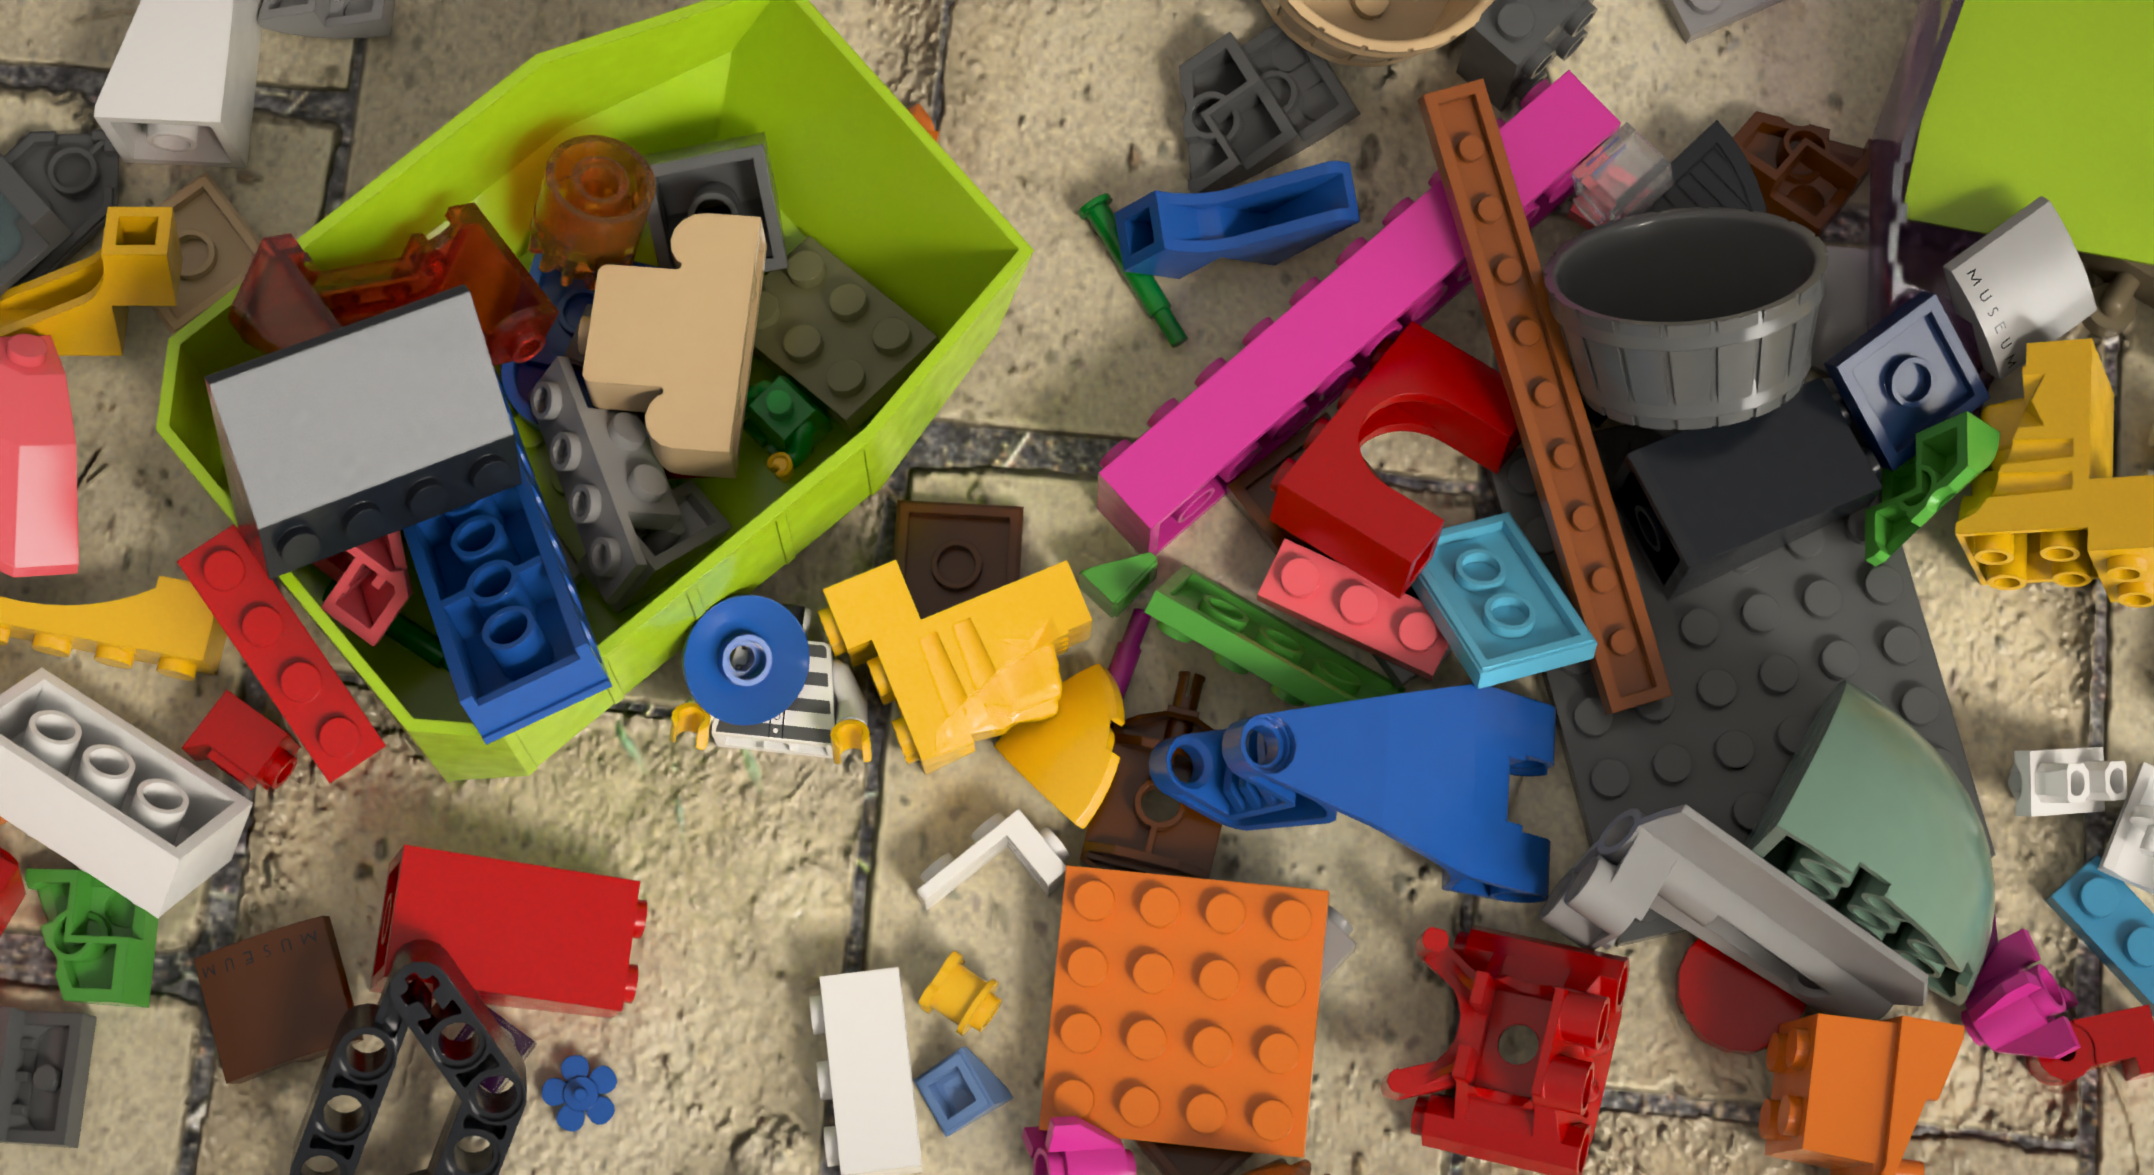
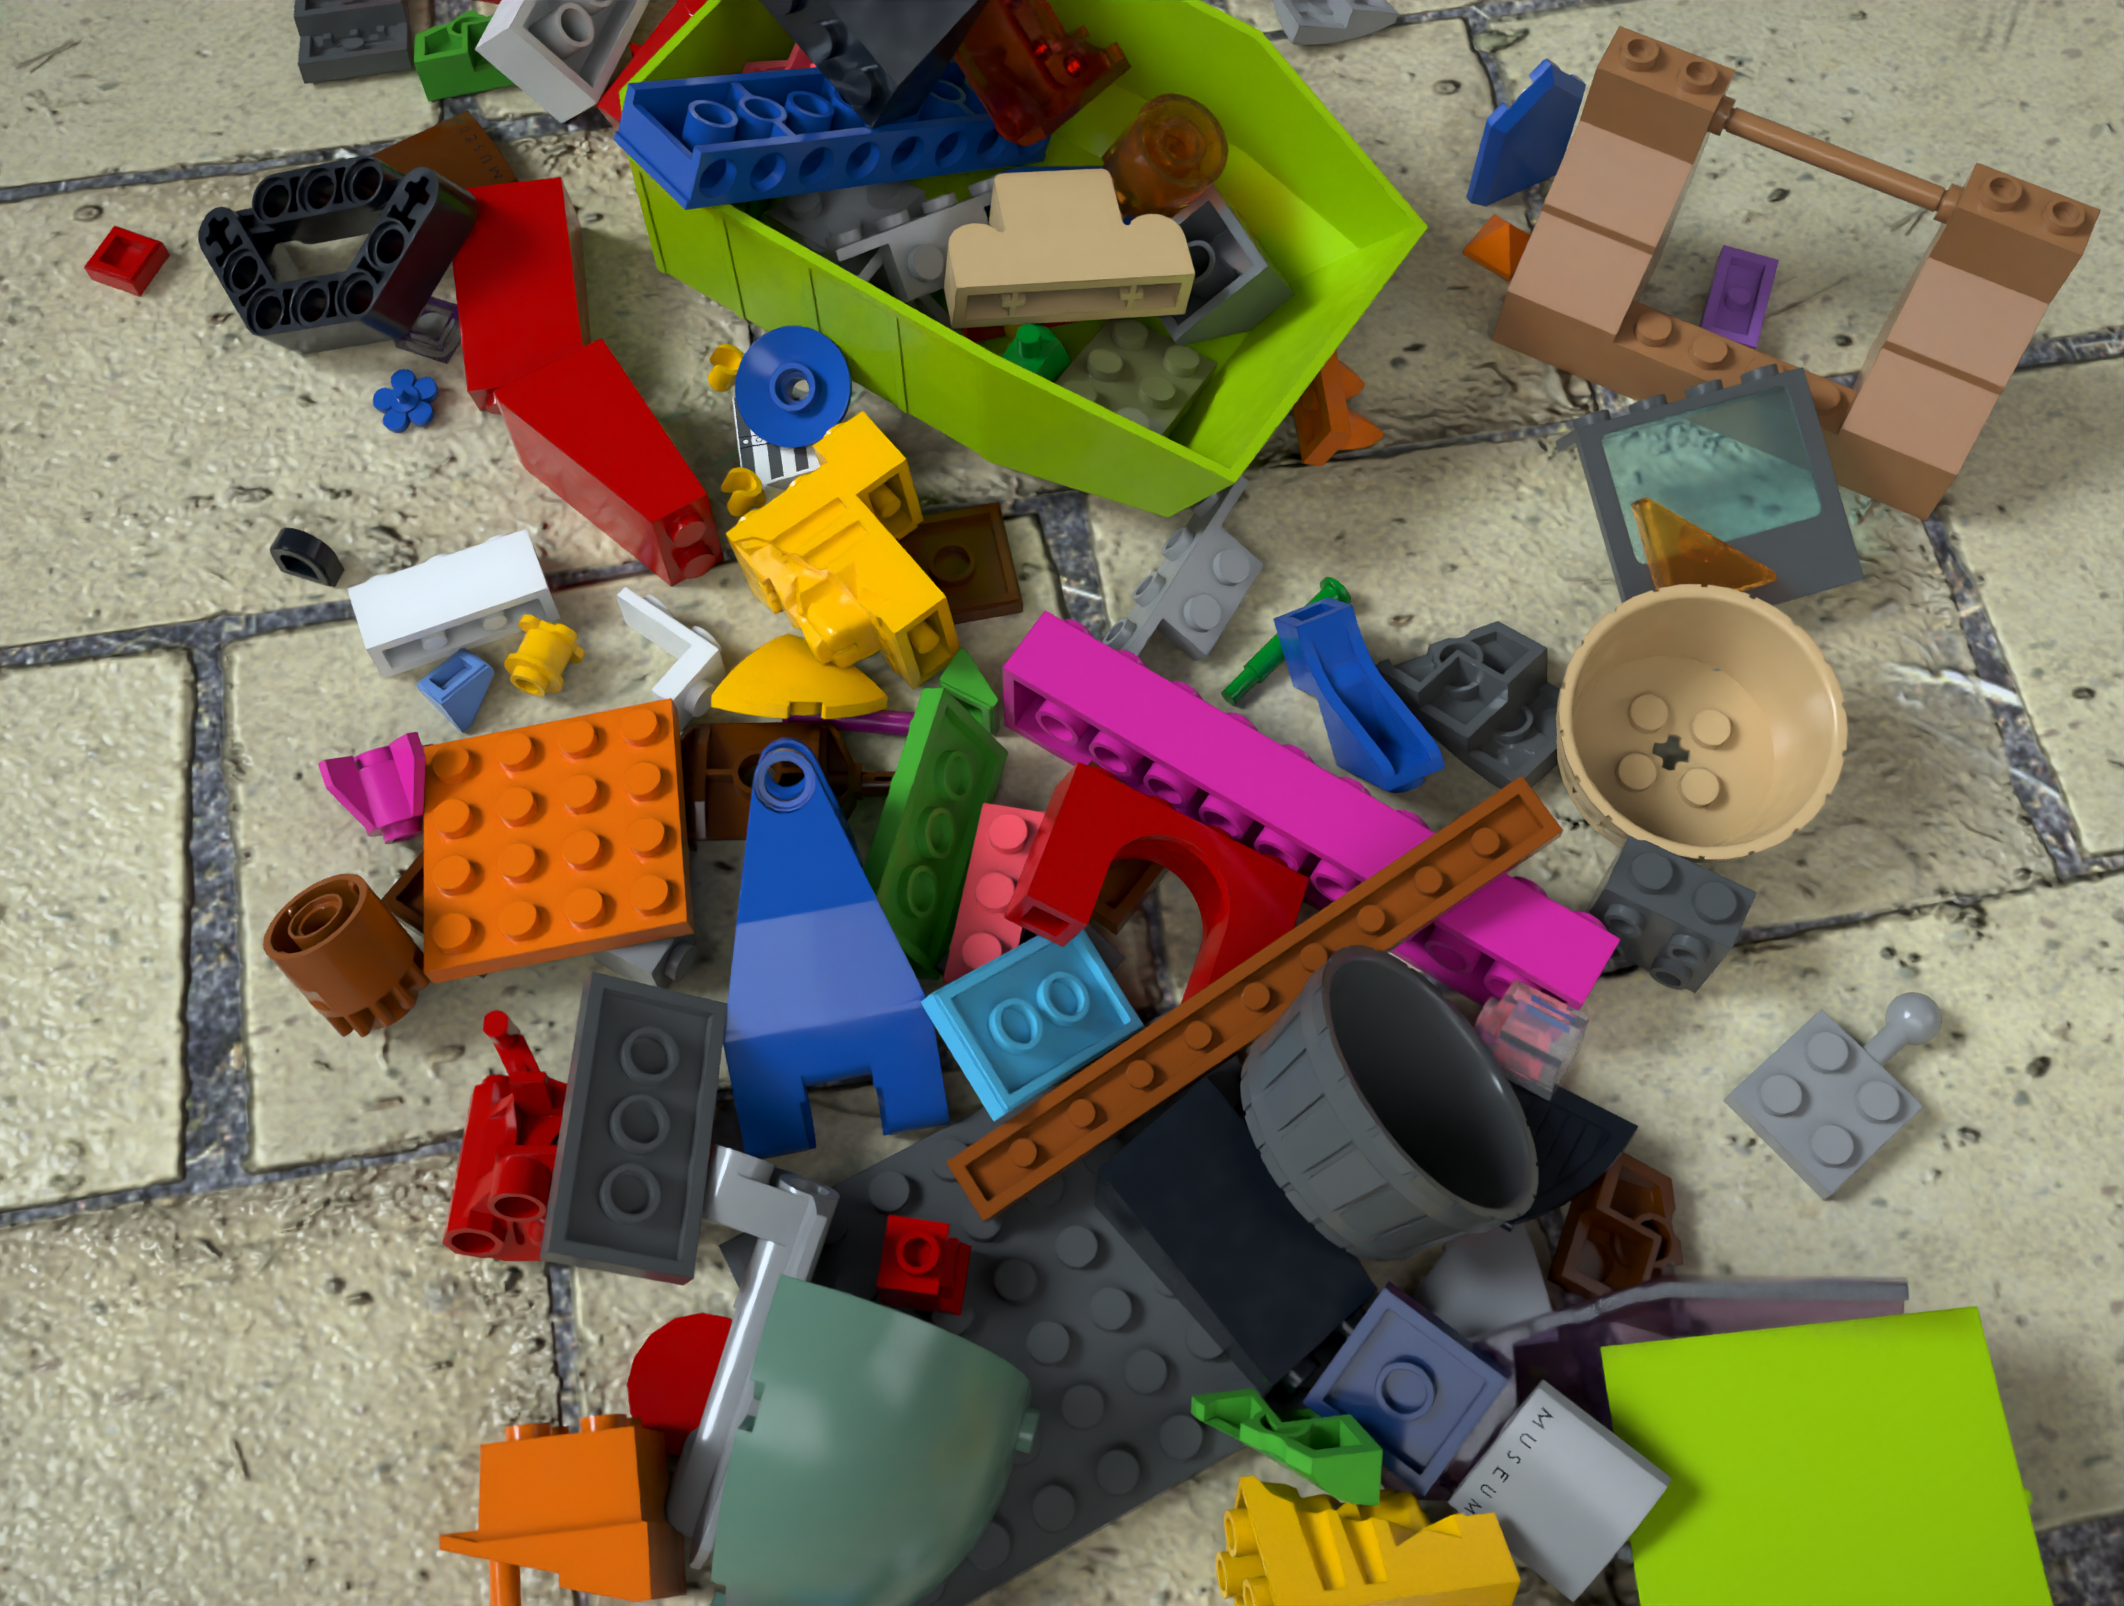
camera: 75 degrees right, 10 degrees down
none -> red slope [493,338,724,587]
none -> dark grey plate [539,972,727,1286]
none -> red window [876,1215,972,1316]
none -> light grey bracket [1102,475,1264,661]

